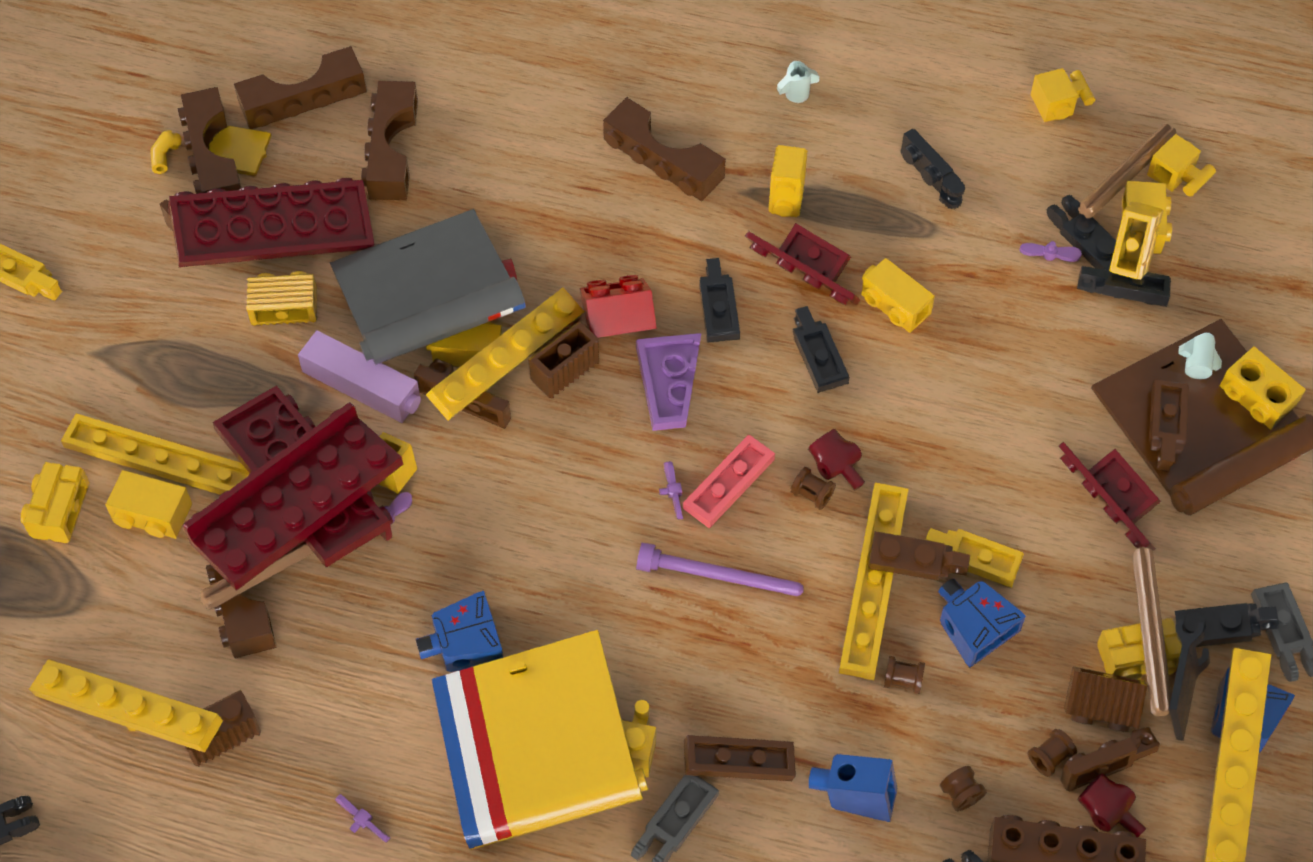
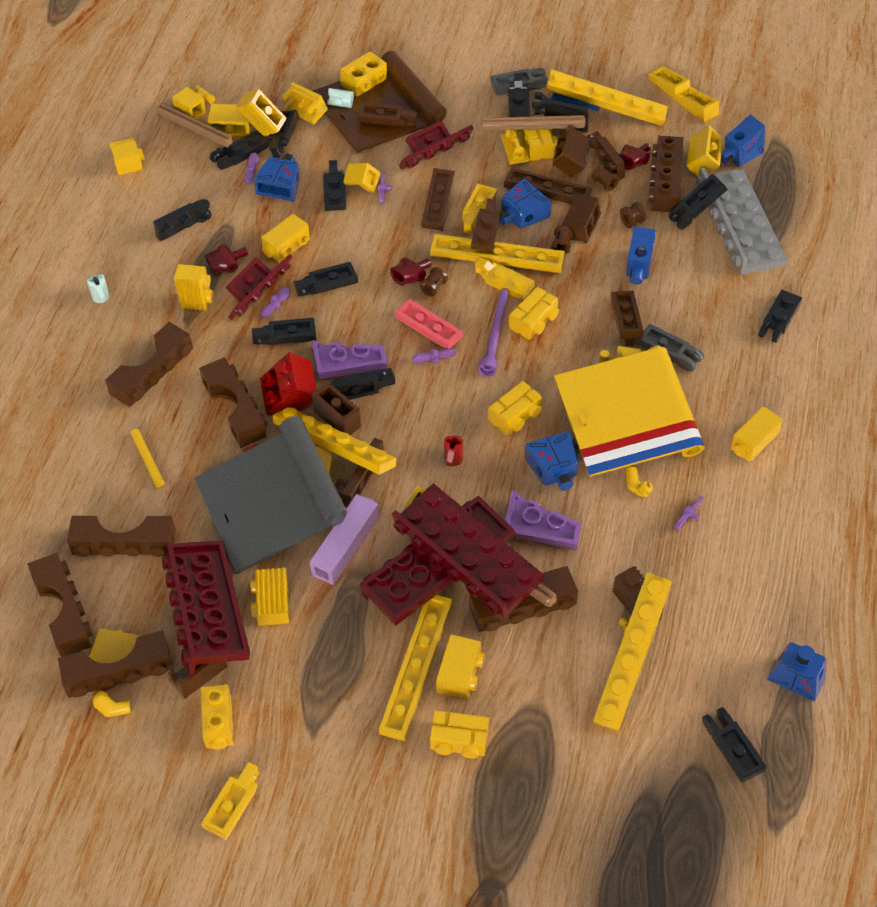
camera: 90 degrees left, 5 degrees down
none -> yellow bar [130,429,165,488]
none -> reddish brown arch [199,357,268,448]
none -> yellow brick [201,684,234,750]
none -> dark red piece [205,244,248,275]
none -> blue torso [254,153,300,202]
none -> medium lavender piece [261,288,290,318]
none -> yellow hinge [281,82,328,125]
none -> black hinge [323,160,346,211]
none -> black hinge [330,368,395,400]
none -> yellow panel [343,163,380,192]
none -> medium lavender piece [378,173,392,204]
none -> reddish brown hinge [421,168,455,231]
none -> red piece [444,435,463,466]
none -> yellow hinge [475,257,535,301]
none -> yellow brick [488,381,542,436]
none -> yellow hinge [500,130,530,165]
none -> reddish brown tile [504,168,592,204]
none -> medium lavender wing [505,490,581,550]
none -> yellow brick [509,287,559,340]
none -> reddish brown hinge [562,195,601,243]
none -> yellow arm [625,466,653,497]

